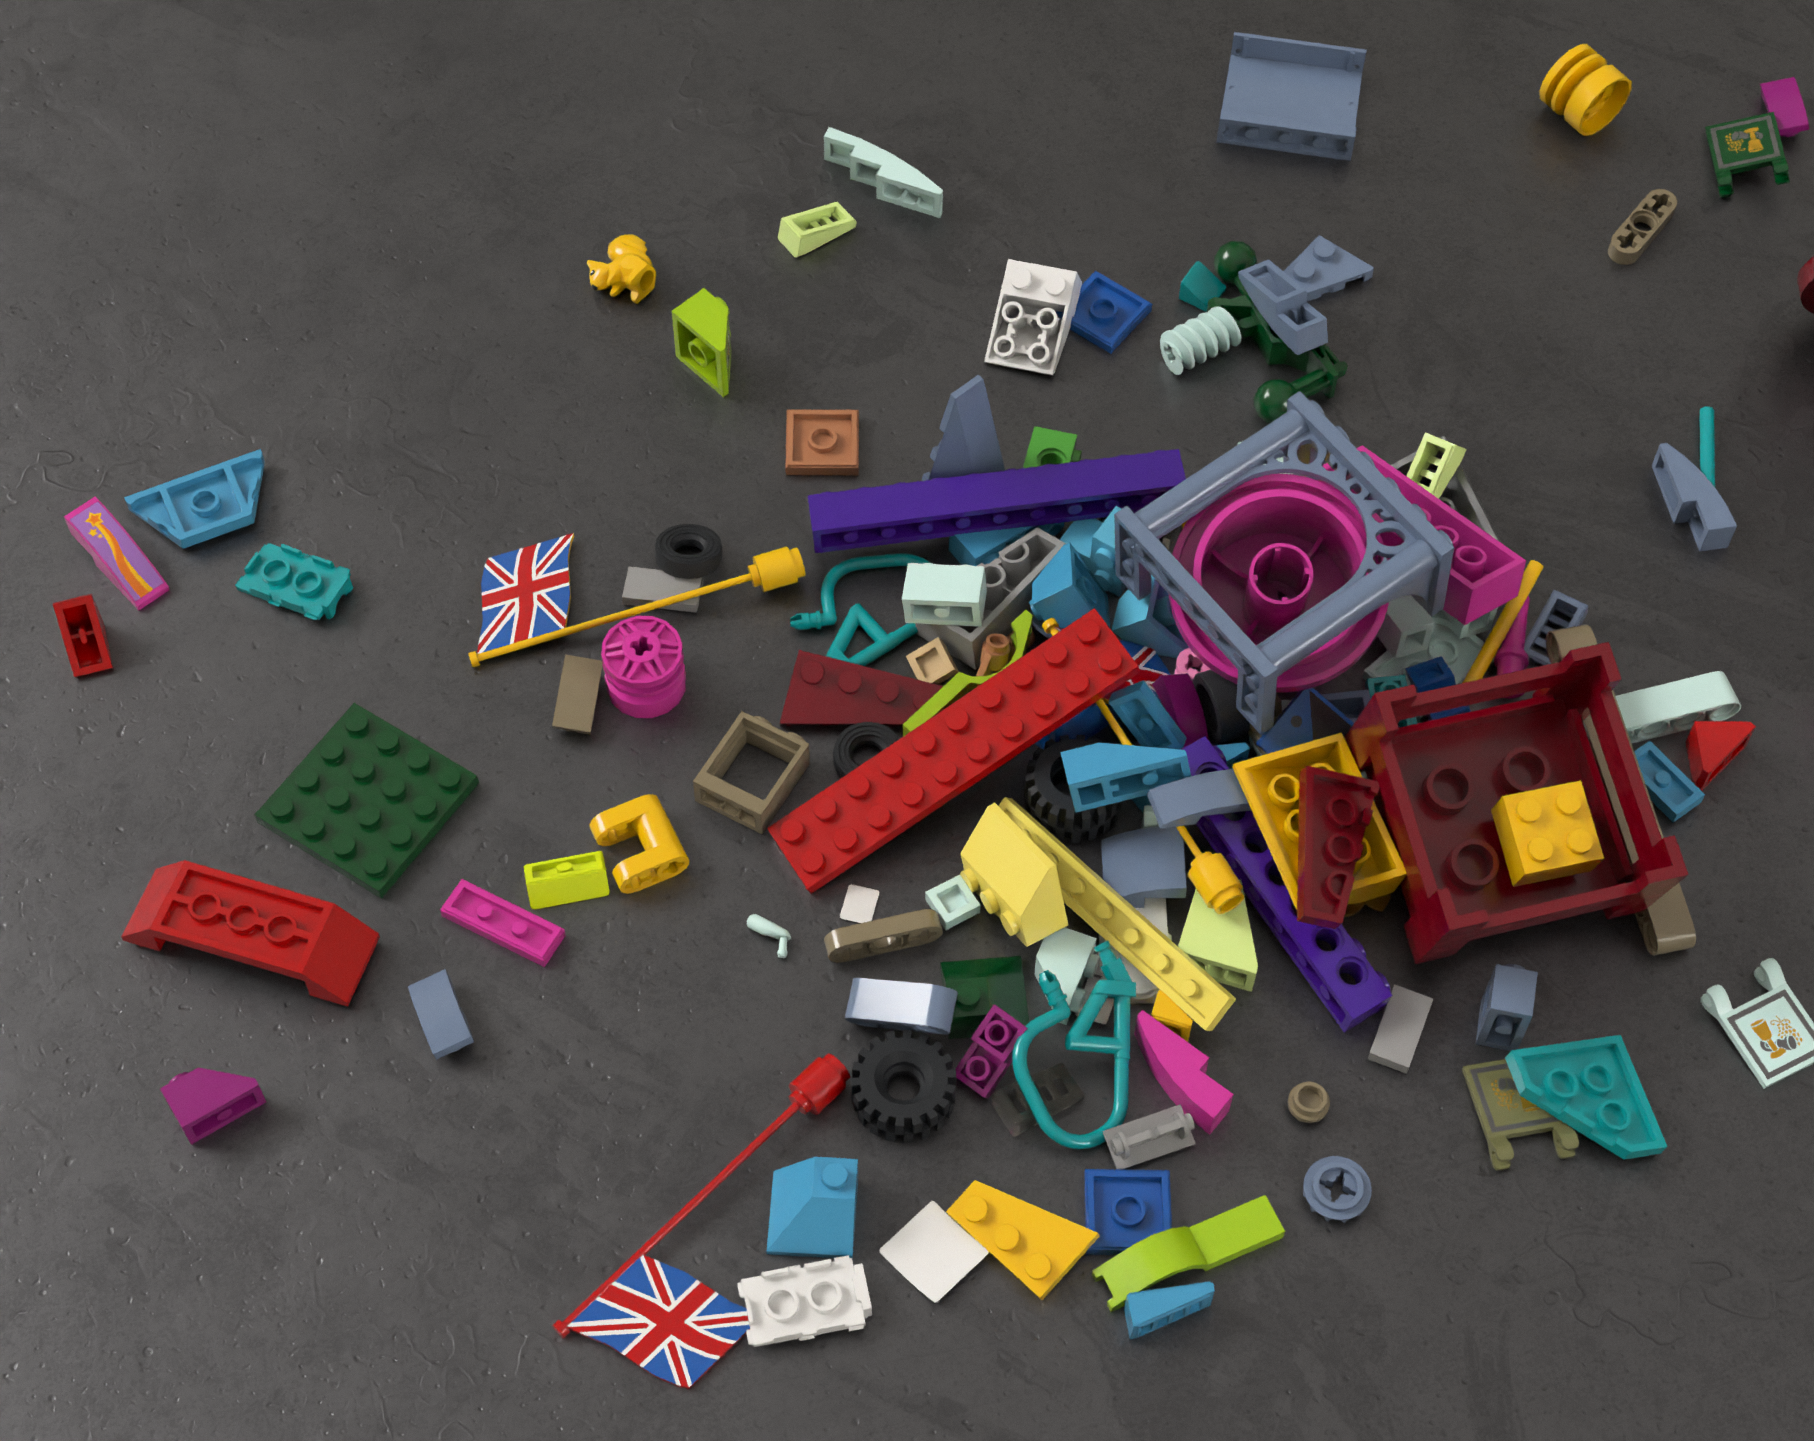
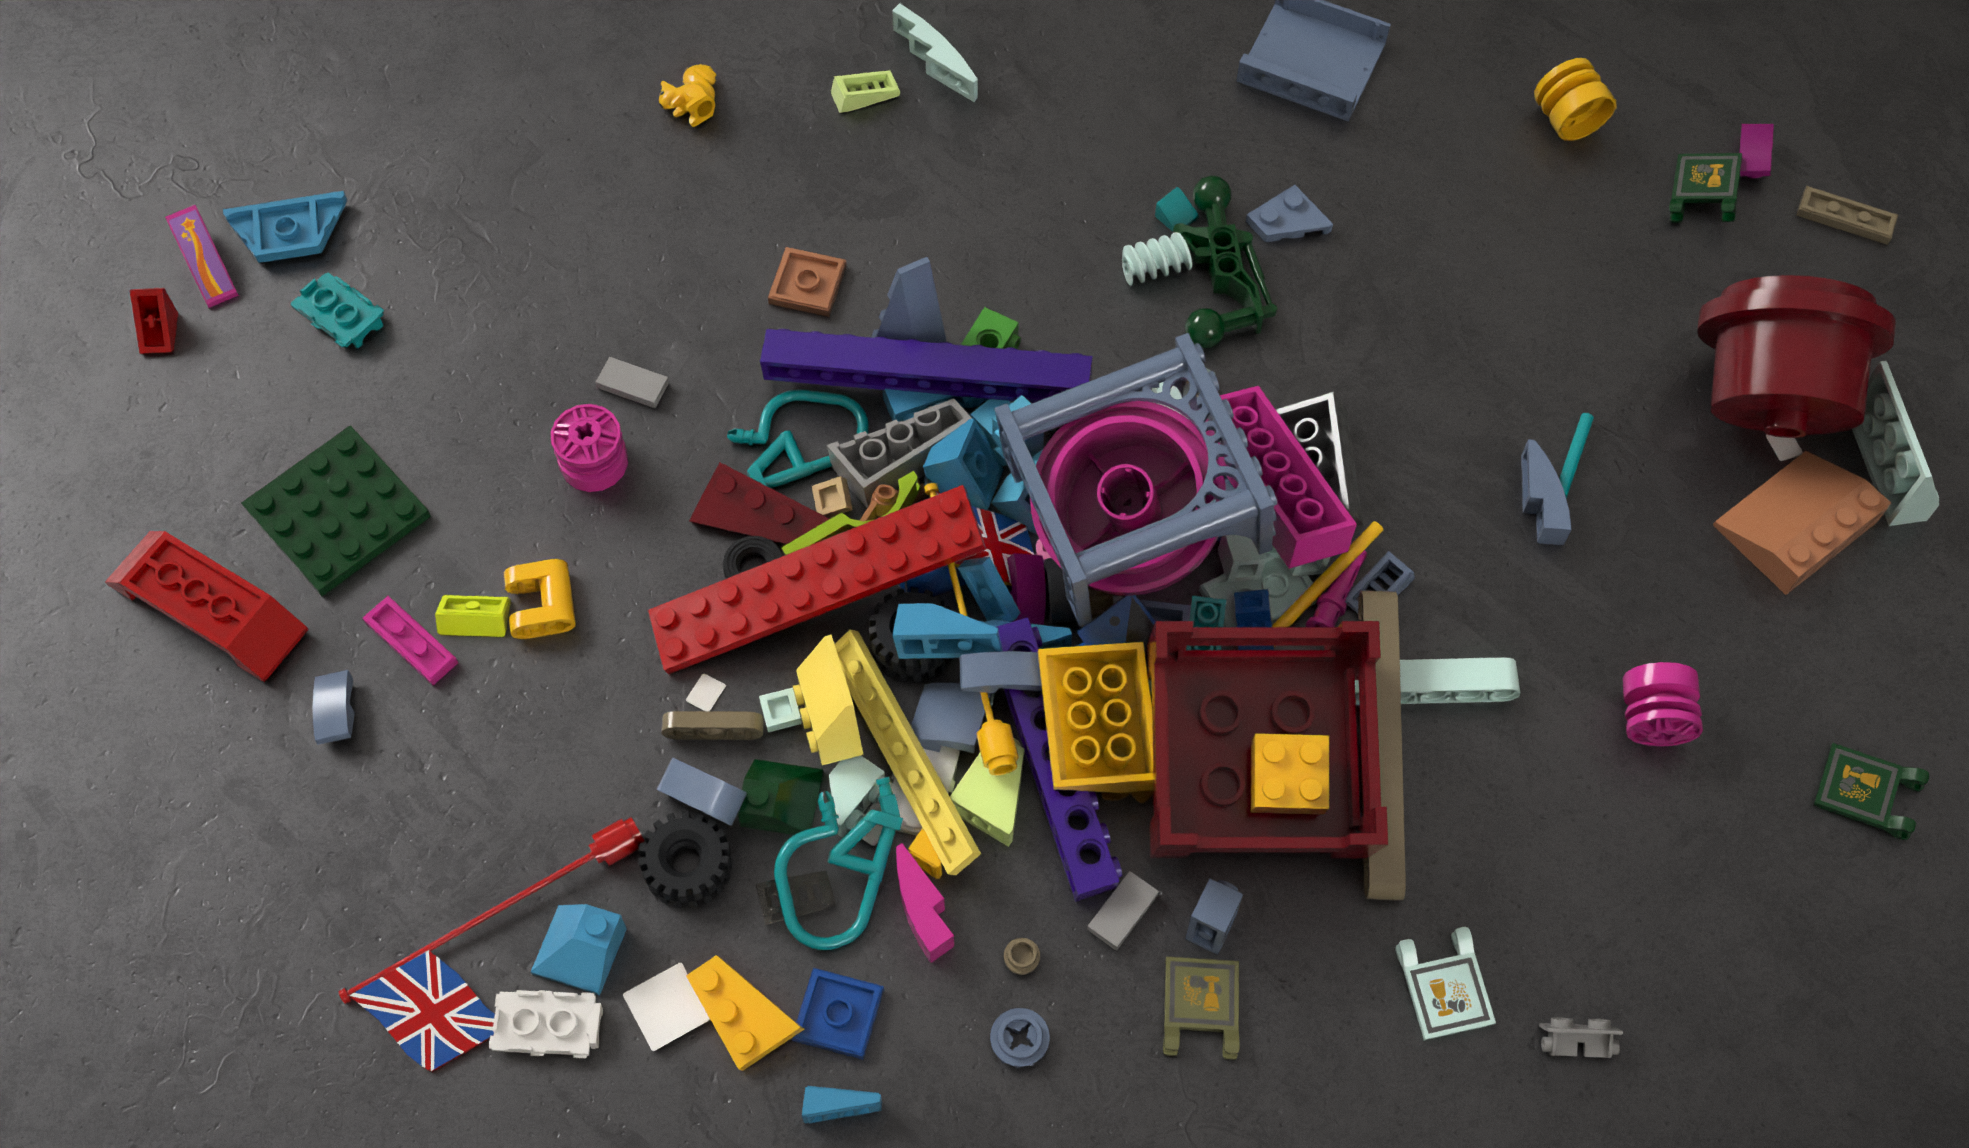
camera: 15 degrees right, 5 degrees up
magenta slope [160,1067,266,1144] -> none
flag [468,533,806,667] -> none
dark tan slope [552,654,603,735] -> none
black tyre [655,524,722,579] -> none
lime slope [672,288,731,397] -> none
dark tan window [693,711,810,835] -> none
light aqua piece [747,914,791,958] -> none
light aqua brick [902,563,987,627] -> none
magenta slope [955,1004,1028,1098] -> none
white slope [984,259,1082,376] -> none
blue tile [1056,270,1152,354] -> none
lime piece [1092,1195,1285,1312] -> none
light grey hinge [1102,1104,1196,1170] -> none
sand blue slope [1238,259,1328,355] -> none
dark red wing [1297,766,1380,929] -> none
yellowish green slope [1407,432,1467,499] -> none
teal plate [1505,1035,1668,1160] -> none
dark tan beam [1608,189,1677,265] -> none
dark azure plate [1634,741,1705,822] -> none
red slope [1685,721,1756,791] -> none

